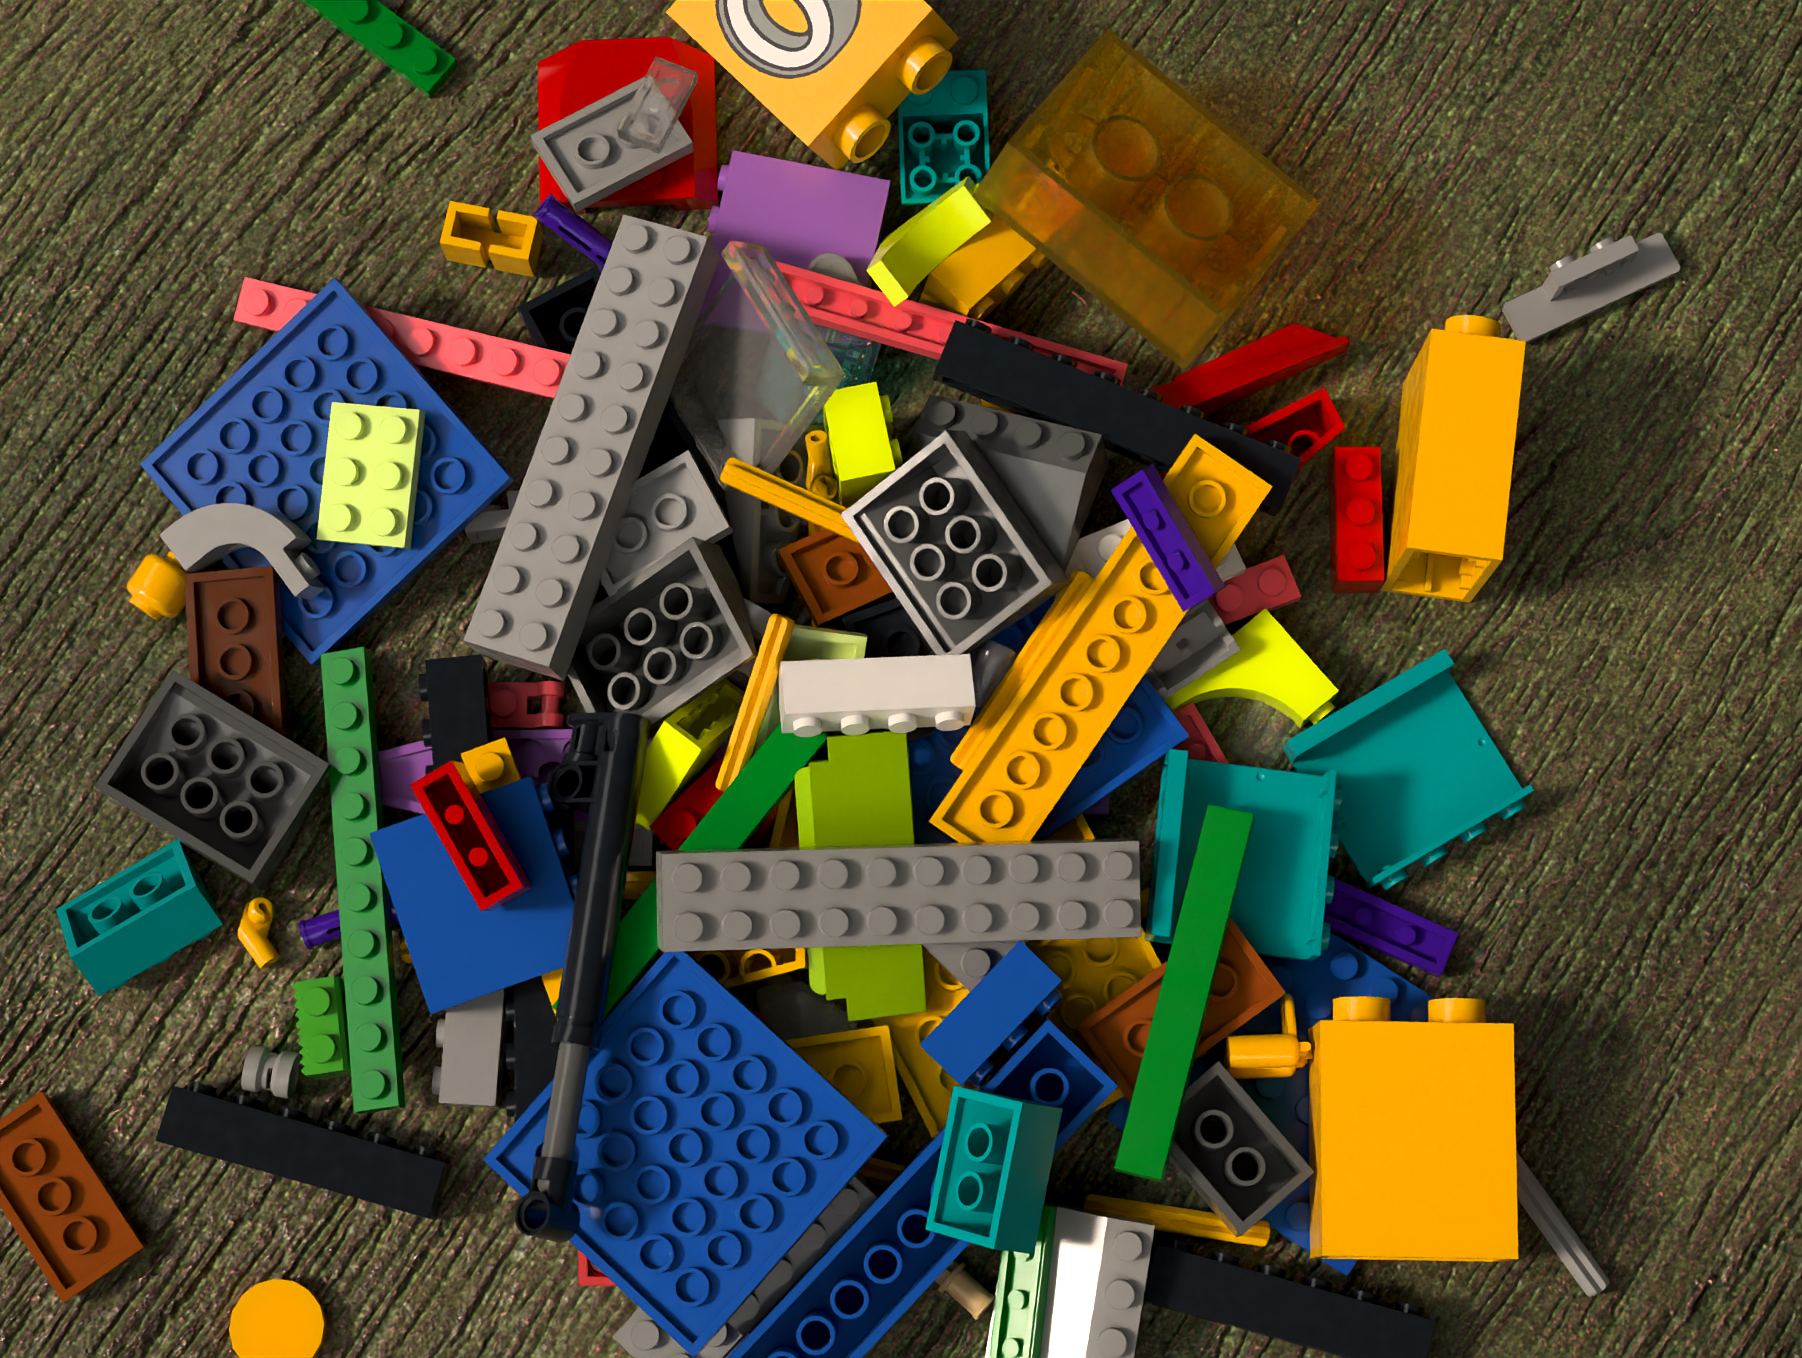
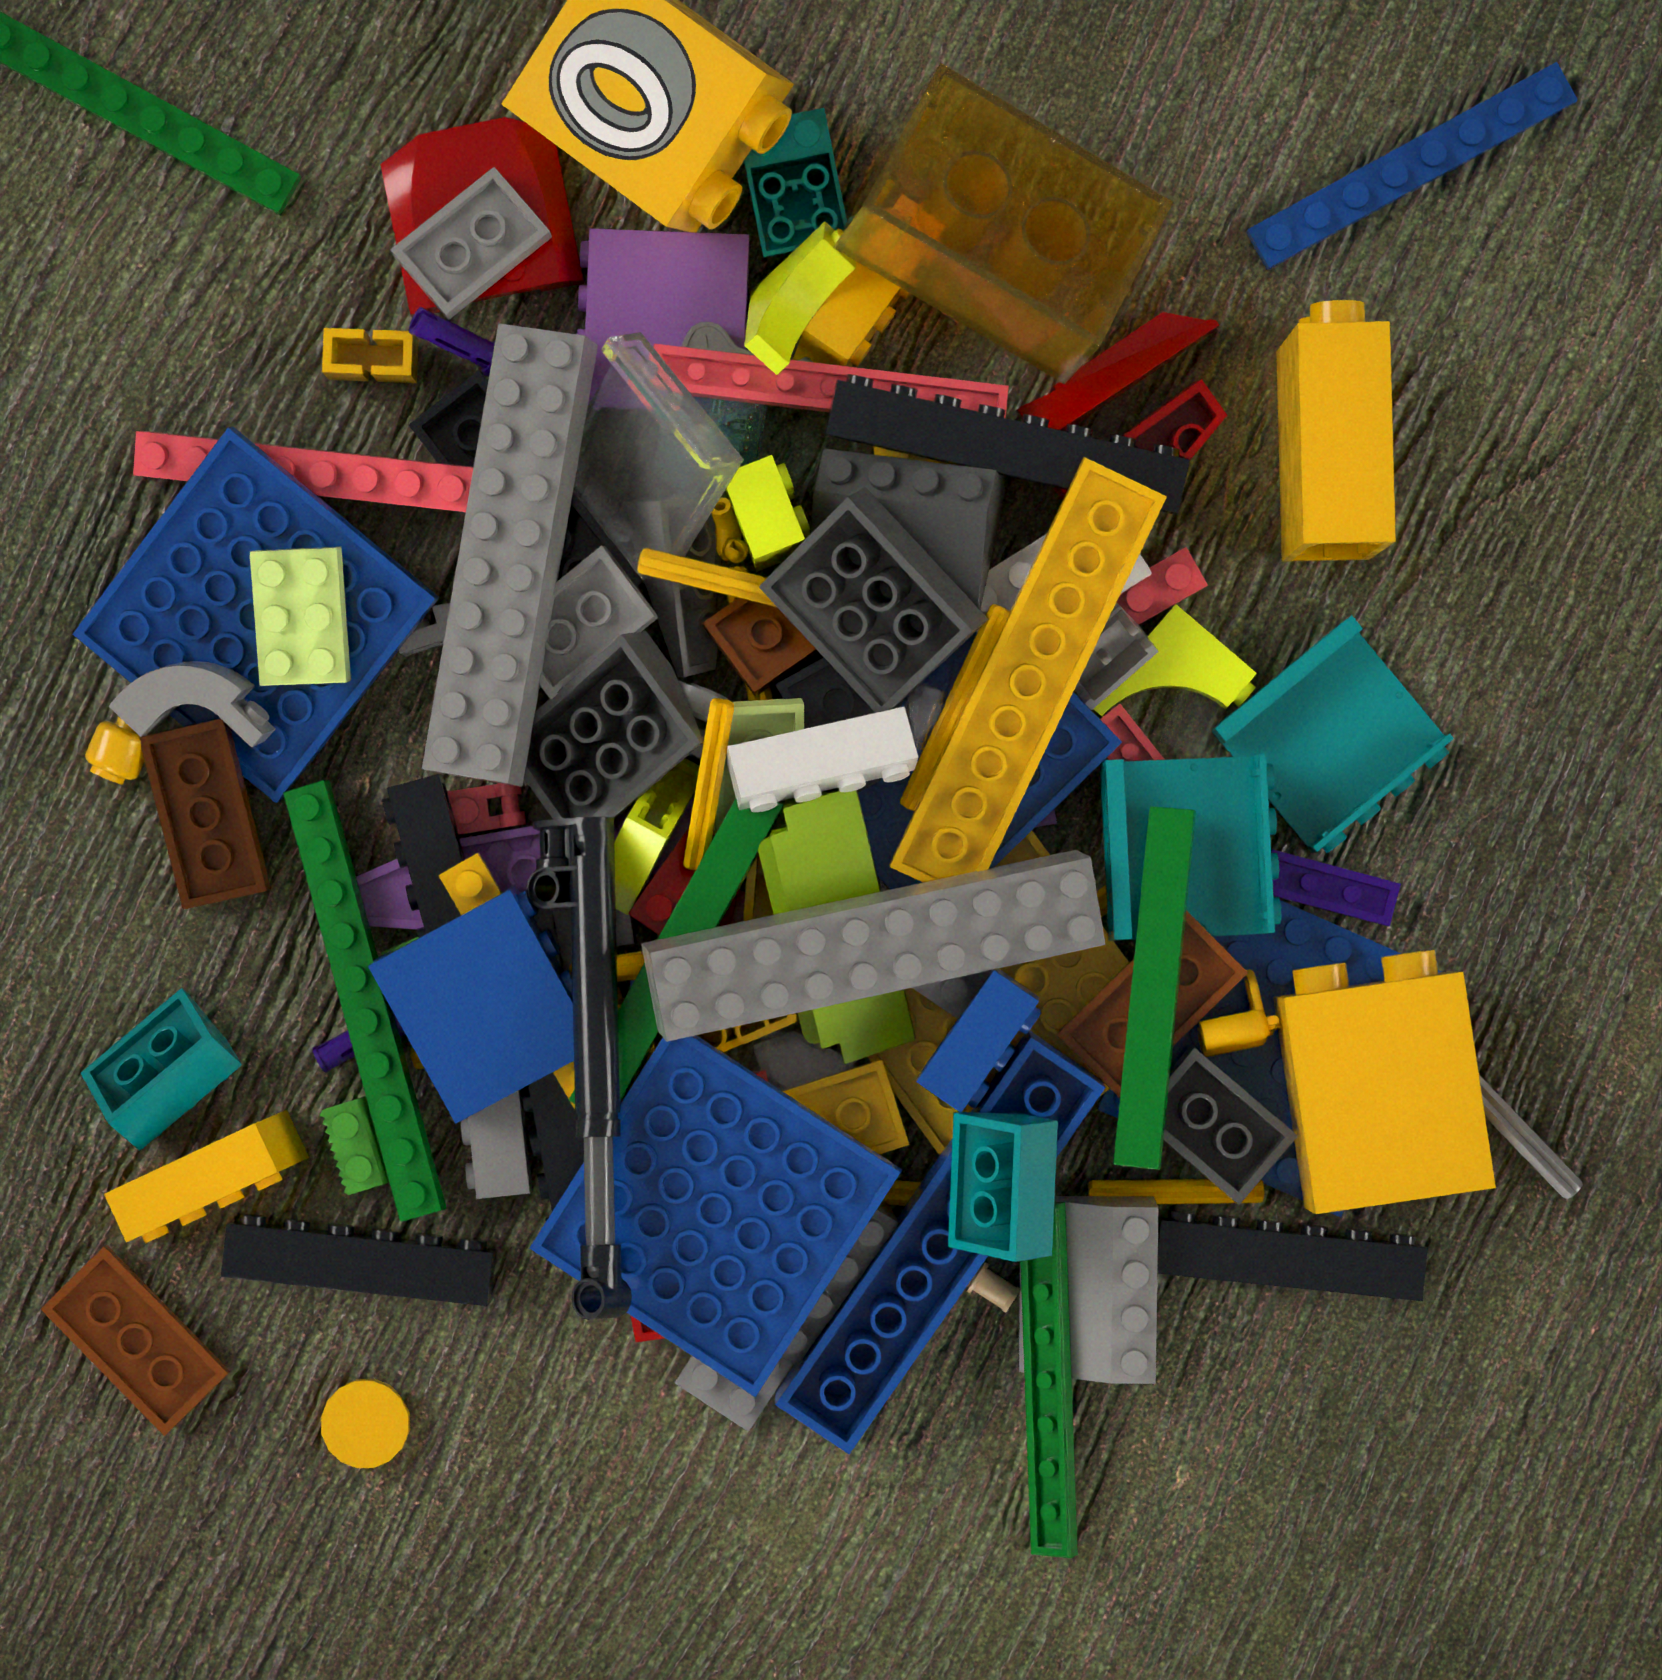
camera: 10 degrees left, 10 degrees up
dark grey slope [95,669,331,891] -> none
yellow arm [238,897,280,970] -> none
light grey wheel [241,1044,301,1099] -> none
red brick [410,760,533,912] -> none
clear plate [617,56,698,154] -> none
dark purple plate [1111,464,1226,612] -> none
red brick [1328,447,1385,593] -> none
light grey bracket [1502,233,1680,344] -> none
none -> yellow wedge [104,1110,309,1244]
none -> blue plate [1246,62,1578,270]

